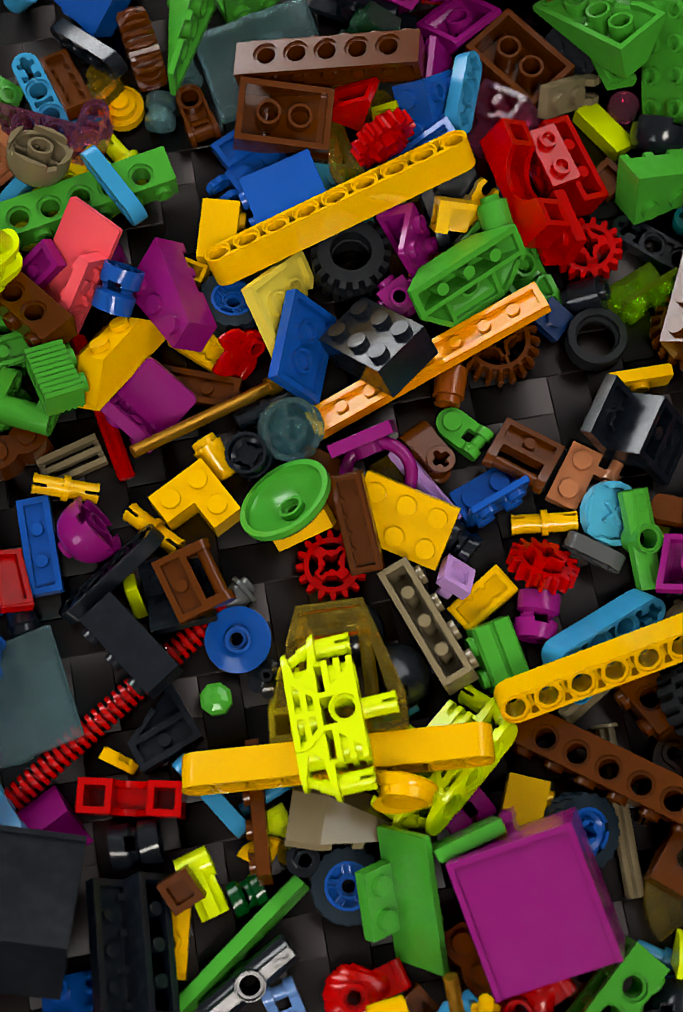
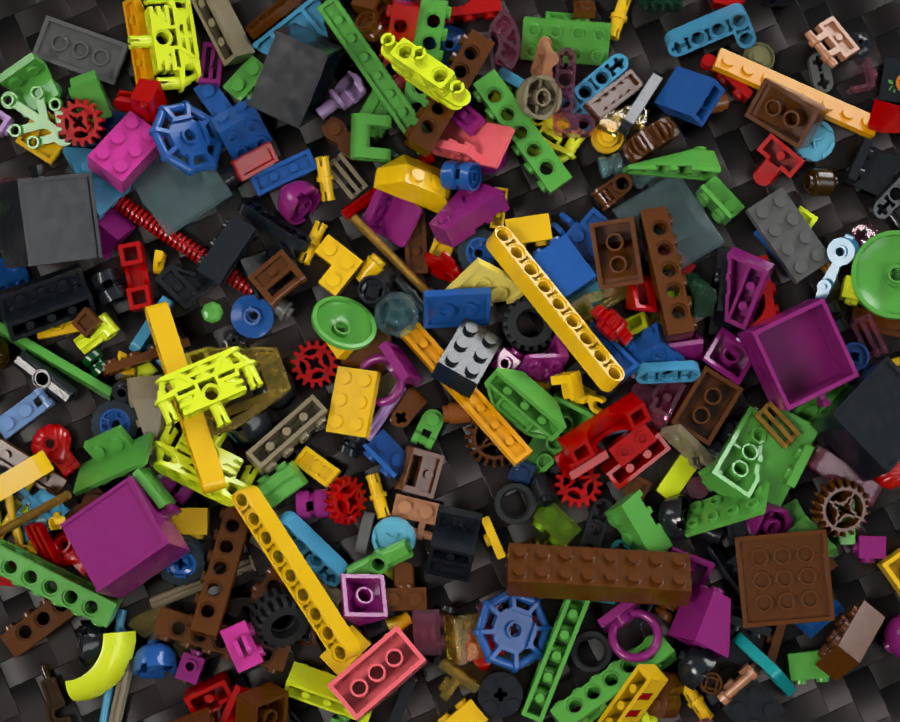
camera: 75 degrees right, 10 degrees up
bright green brick [23,339,89,417] -> none
dark azure beam [80,145,148,226] -> none
neon yellow tile [123,573,148,620] -> none
reddish brown plate [330,469,386,576] -> none
yellow piece [372,771,439,814] -> none
lavender tile [436,554,476,600] -> none
bright green brick [476,193,514,232] -> none

